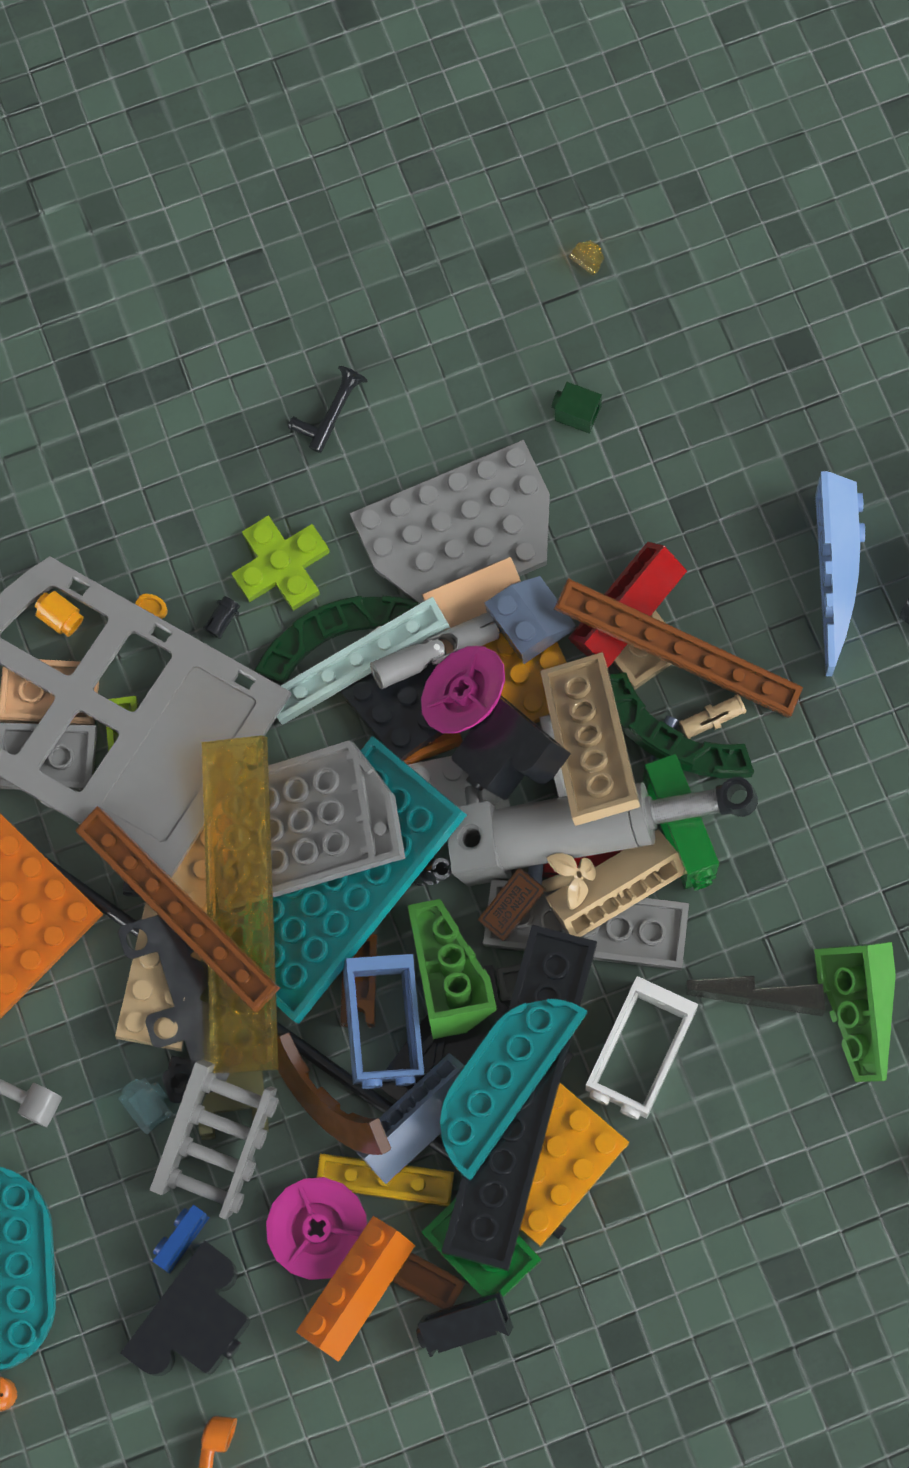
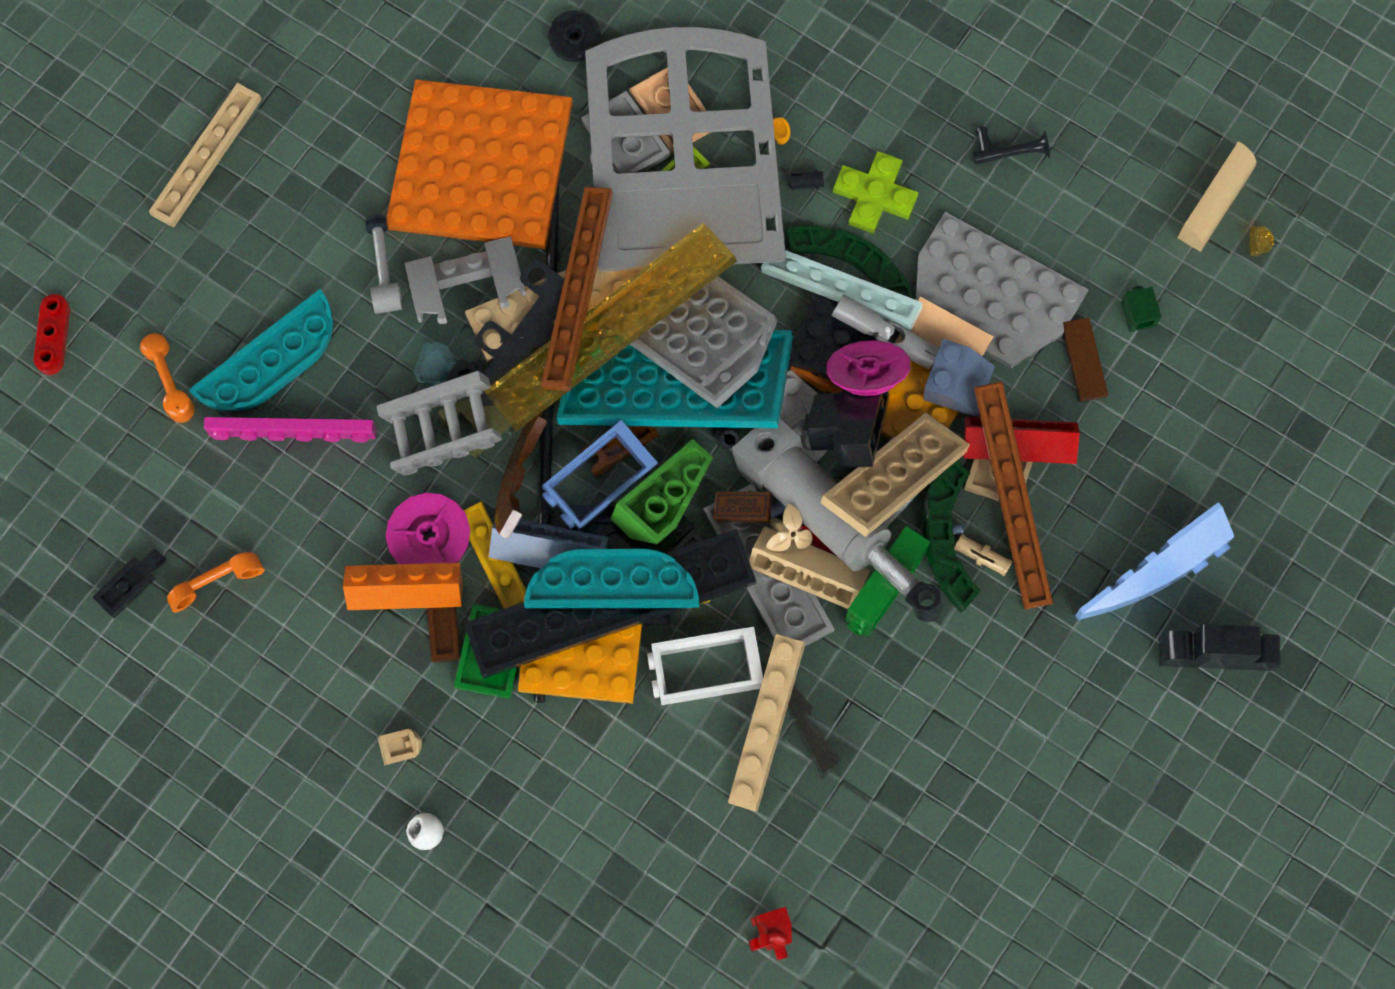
camera: 50 degrees right, 0 degrees up
light orange brick [35,591,84,637] -> none
black brick [120,1240,250,1376] -> none
blue plate [152,1204,210,1274] -> none
black window [416,1291,513,1357] -> none
bright green wedge [814,942,896,1082] -> none
none -> dark pink plate [204,417,377,443]
none -> tan plate [377,729,422,765]
none -> light grey wedge [405,236,526,324]
none -> white piece [406,813,444,850]
none -> tan plate [728,634,806,812]
none -> reddish brown tile [1062,318,1108,402]
none -> tan brick [1178,141,1257,252]

